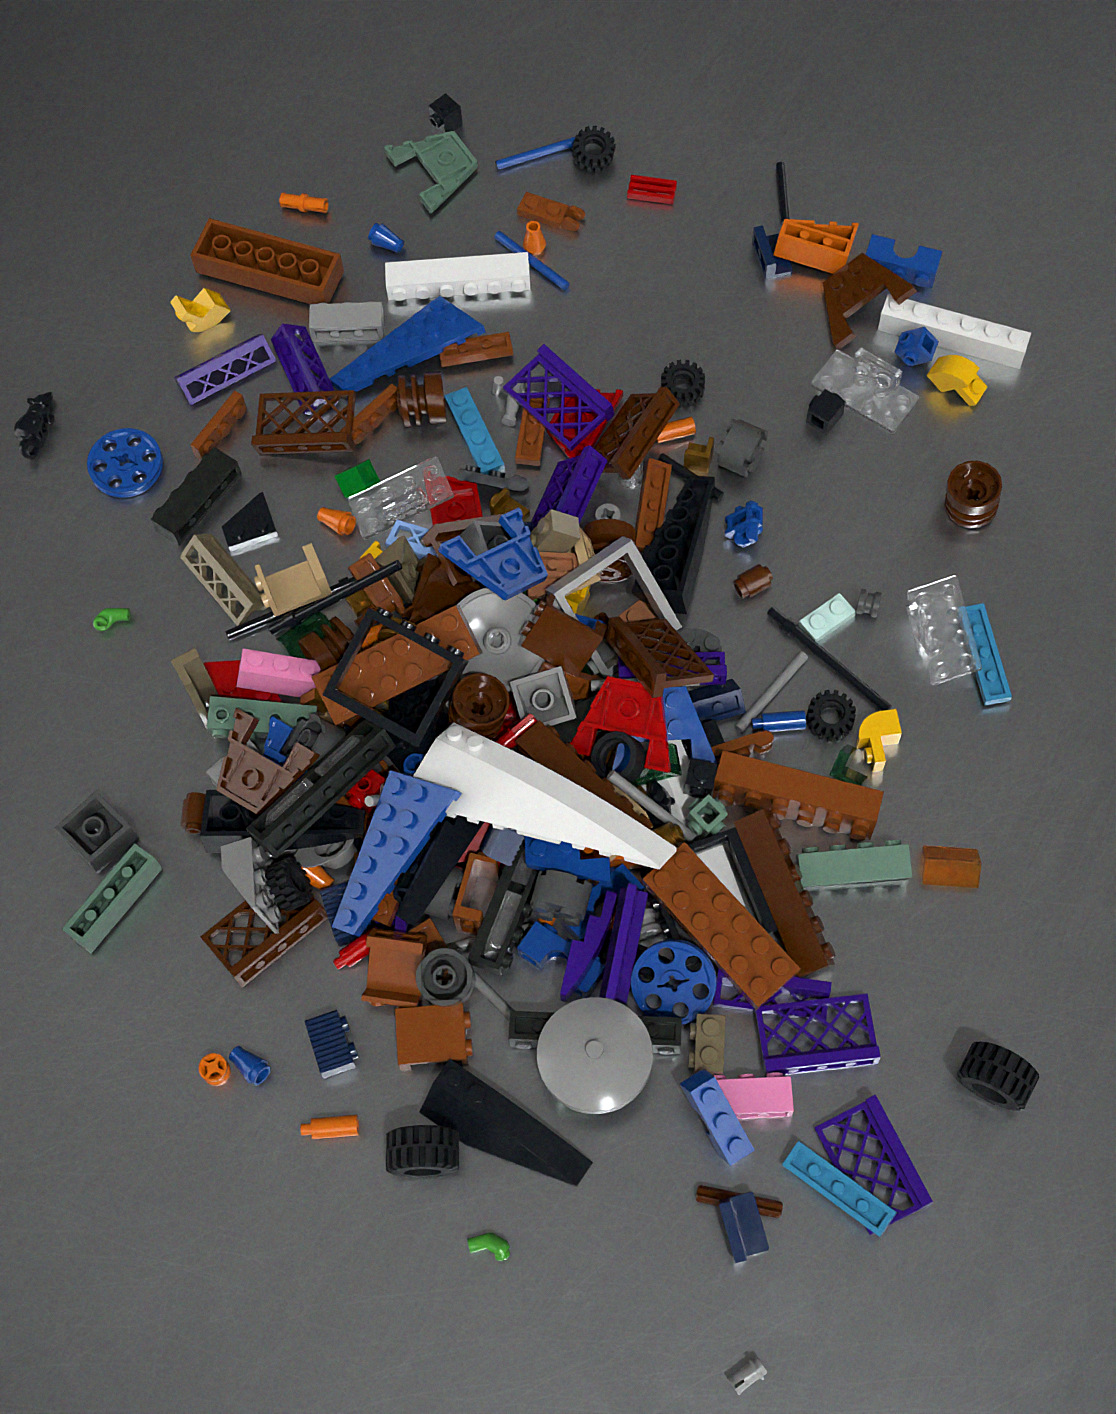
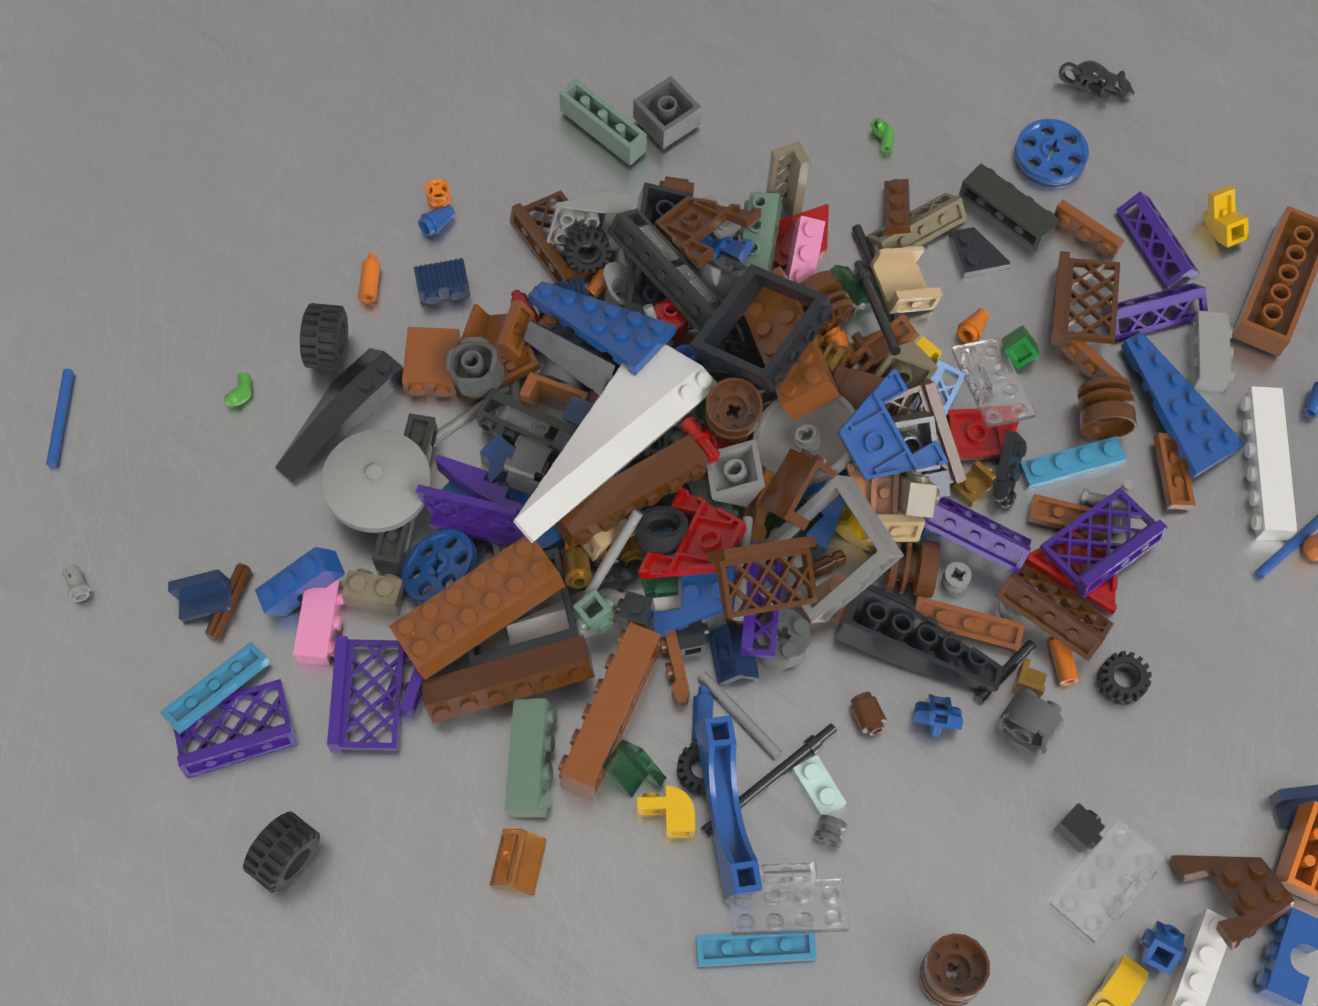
camera: 90 degrees right, 0 degrees up
none -> blue arch [695,715,763,899]
none -> reddish brown plate [884,179,911,235]

